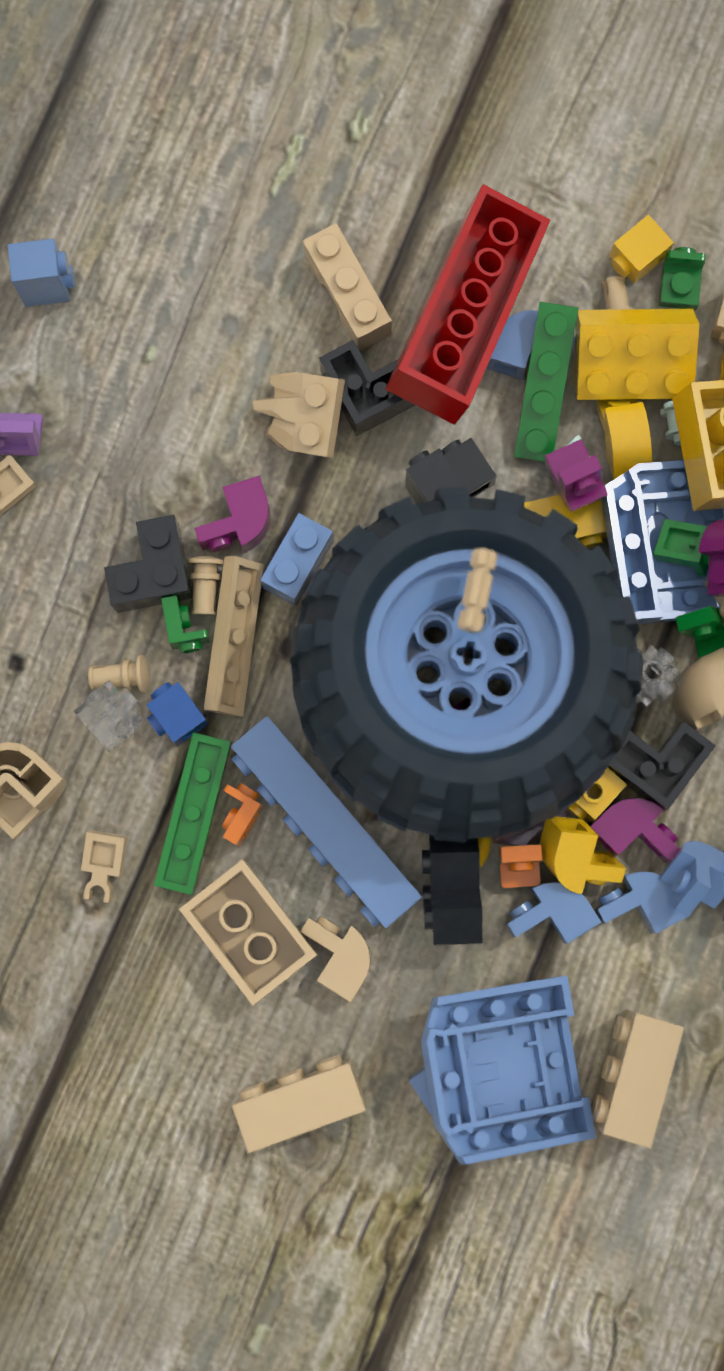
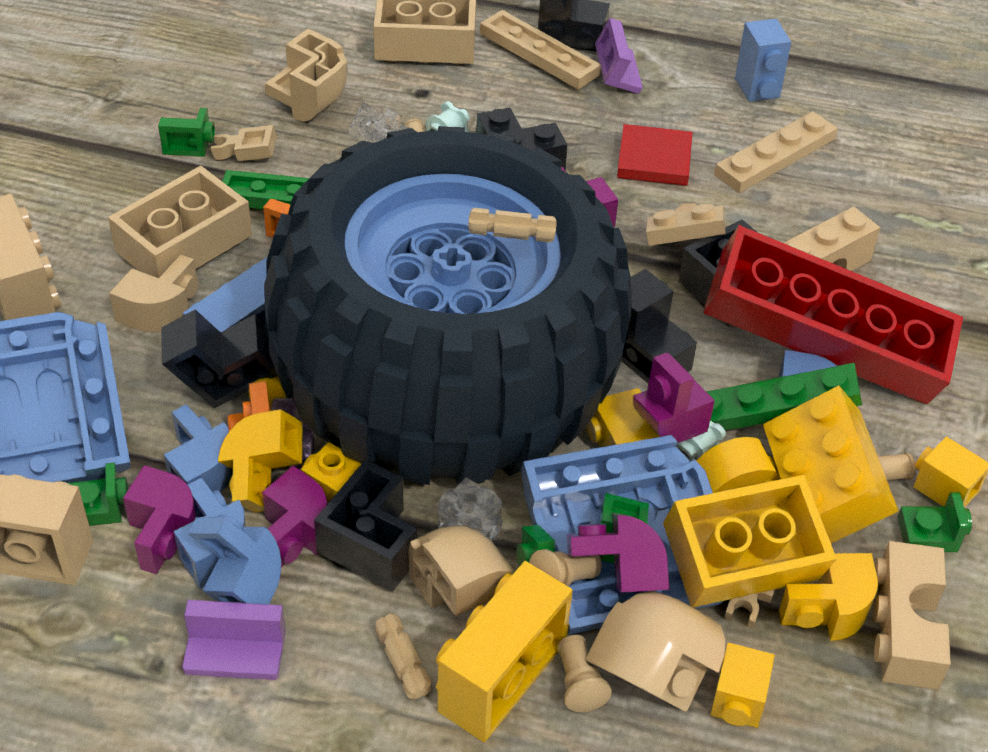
camera: 75 degrees right, 35 degrees down
none -> green bracket [68,462,128,526]
none -> magenta brick [123,465,196,575]
none -> green bracket [158,108,215,157]
none -> light aqua brick [425,101,470,132]
none -> red tile [617,124,693,186]
none -> tan plate [714,111,838,193]

